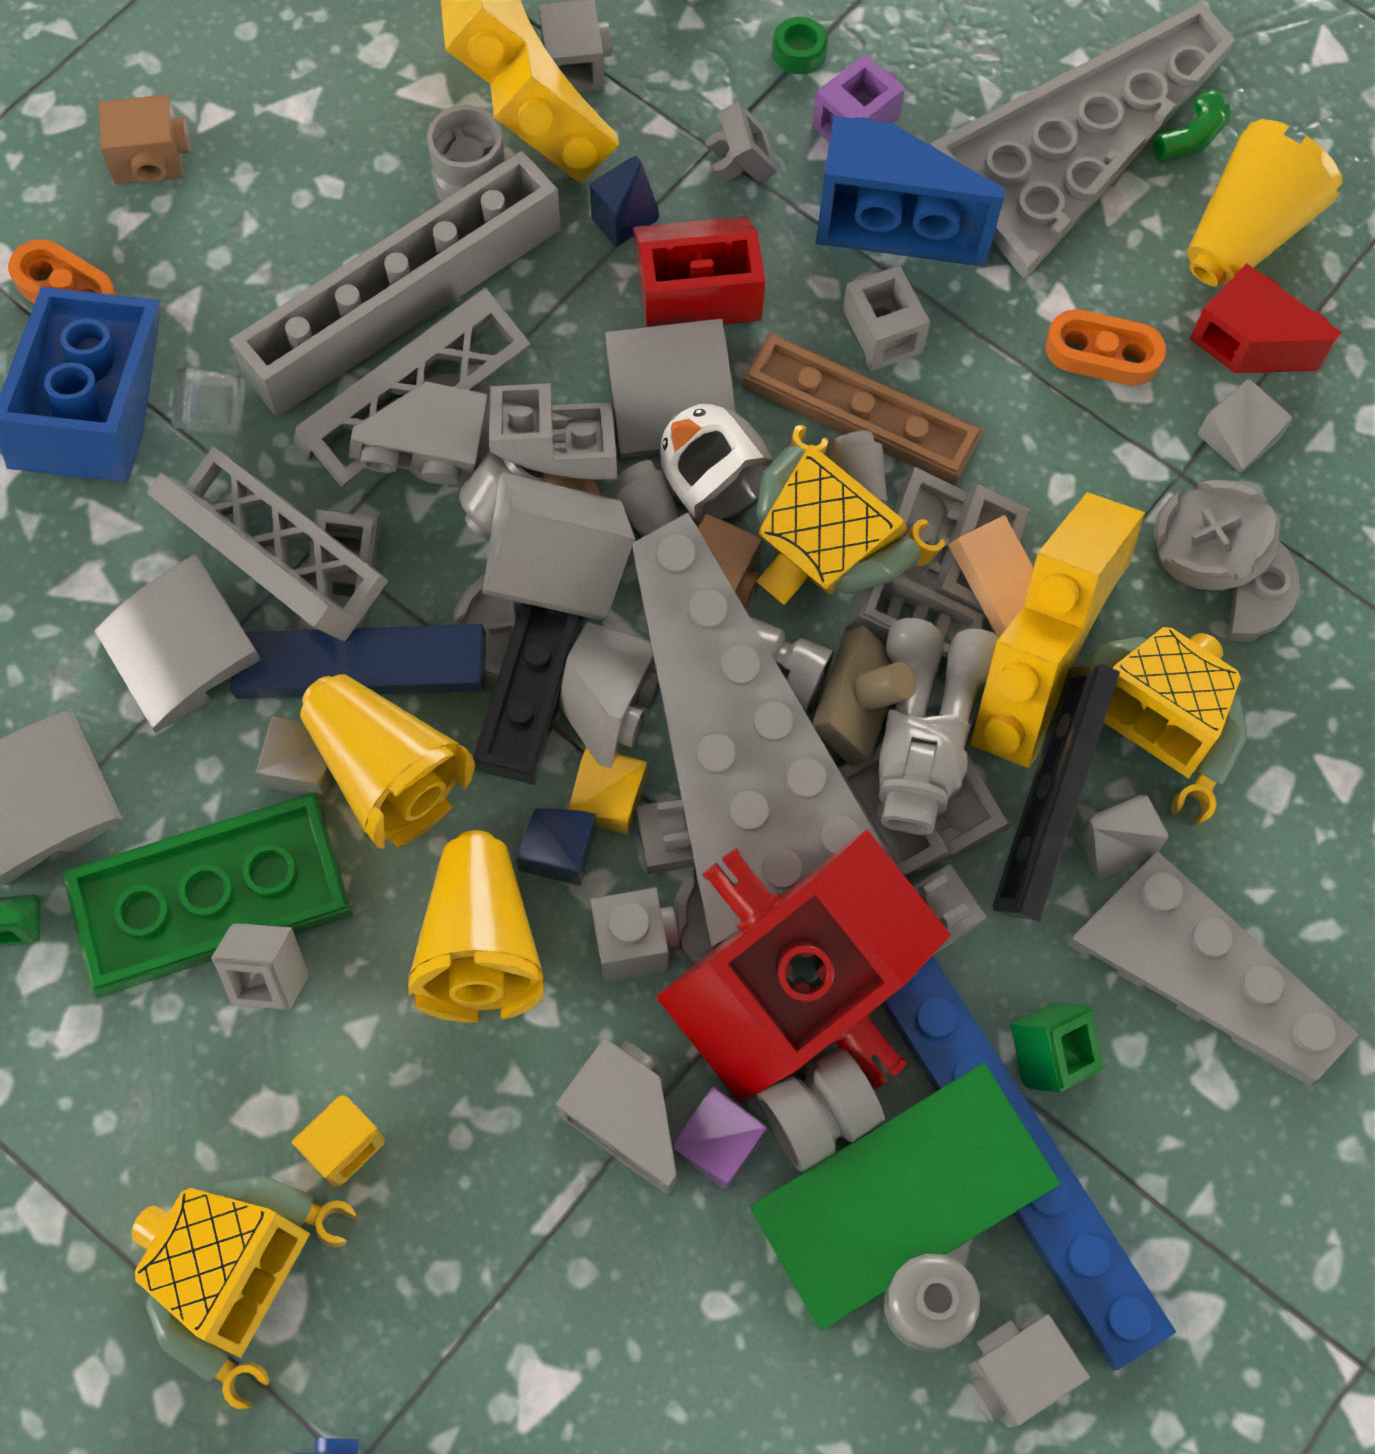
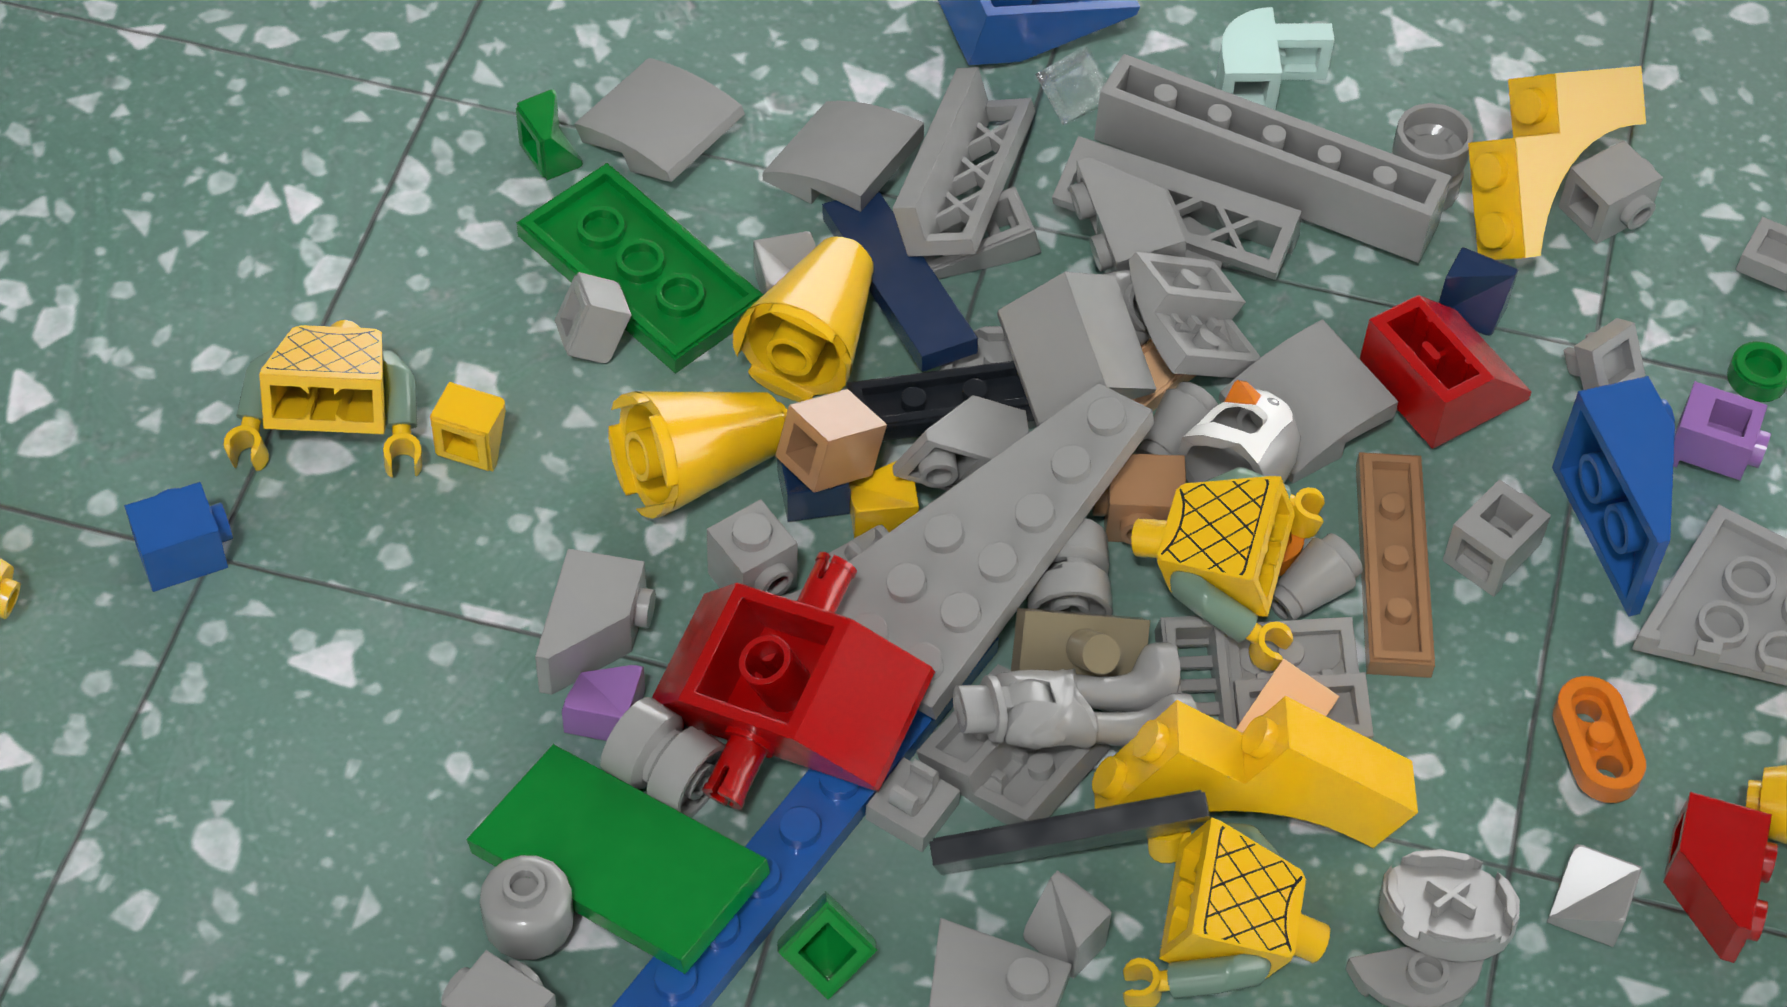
camera: 65 degrees right, 15 degrees down
none -> medium nougat brick [775,389,887,493]
none -> light aqua brick [1215,7,1334,110]

